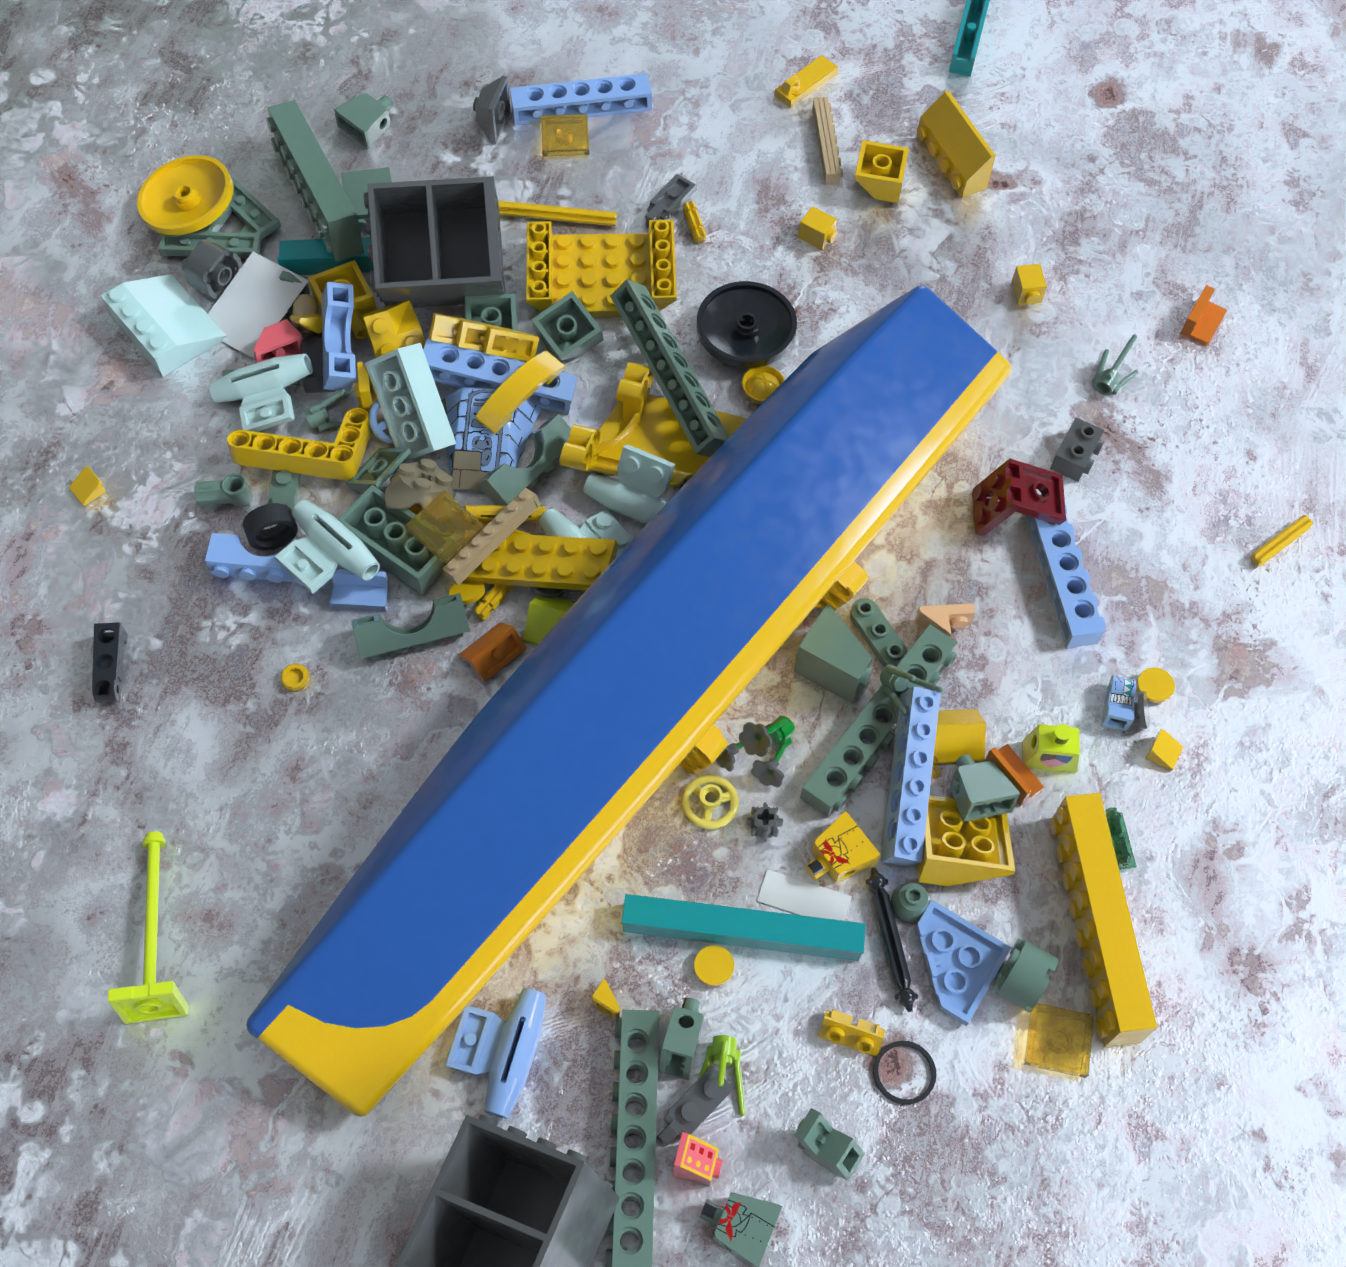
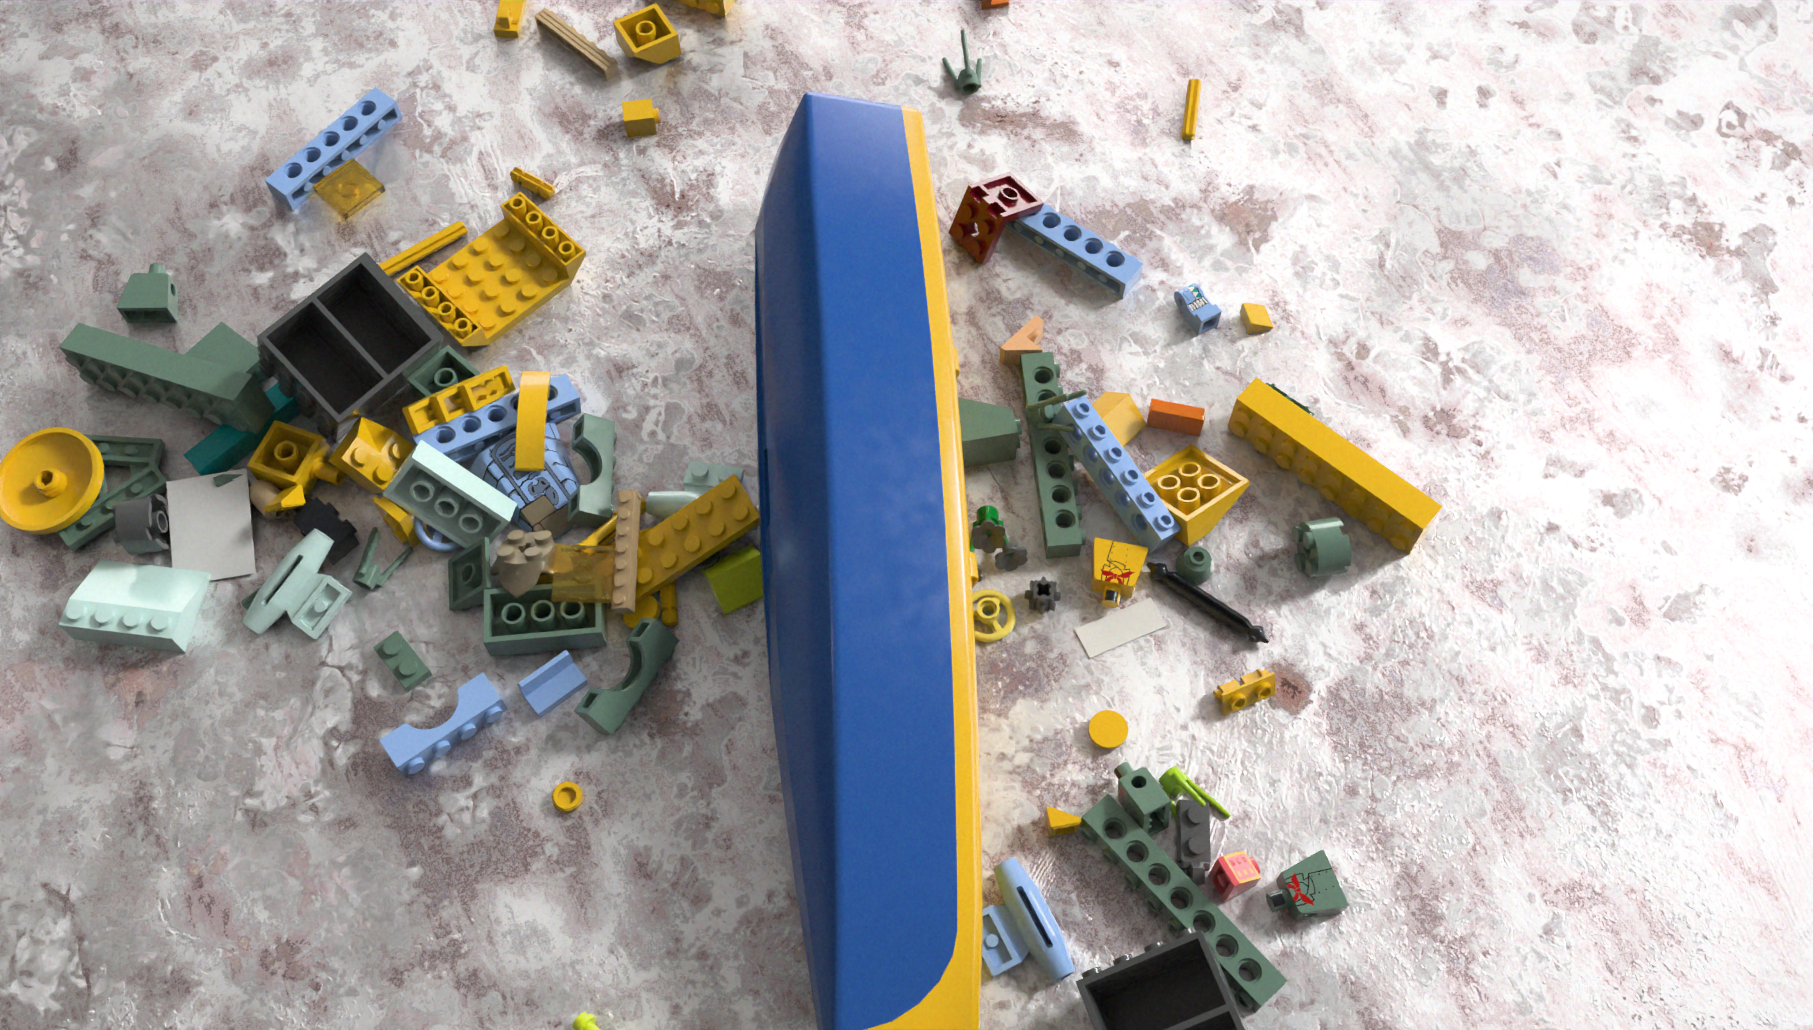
camera: 40 degrees left, 0 degrees up
yellow slope [69,465,106,506] -> none
black leg [92,622,128,703] -> none
sand green piece [194,473,253,507] -> none
yellow beam [227,407,371,480] -> none
black tyre [242,503,298,550] -> none
coral slope [253,319,302,363] -> none
light aqua plate [275,500,380,594] -> none
light blue arch [322,282,356,392] -> none
orange panel [458,622,527,682] -> none
dark grey slope [473,76,511,144] -> none
sand green slope [531,291,604,360] -> none
yellow panel [560,362,747,488] -> none
light aqua plate [583,444,675,525] -> none
sand green brick [610,279,729,457] -> none
teal tile [621,894,866,961] -> none
dark grey hinge [645,174,697,228] -> none
black dish [696,281,797,368] -> none
yellow hat [741,365,785,405] -> none
sand green brick [794,1108,865,1181] -> none
sand green plate [850,598,908,667] -> none
black piece [873,1041,936,1105] -> none
light blue plate [916,900,1012,1026] -> none
sand green torso [950,754,1020,822] -> none
yellow brick [1011,264,1047,305] -> none
neon yellow torso [1022,724,1080,773] -> none
clear yellow tile [1024,1003,1095,1078] -> none
dark grey brick [1050,417,1104,482] -> none
dark grey piece [1134,691,1150,729] -> none
yellow piece [1137,667,1175,703] -> none

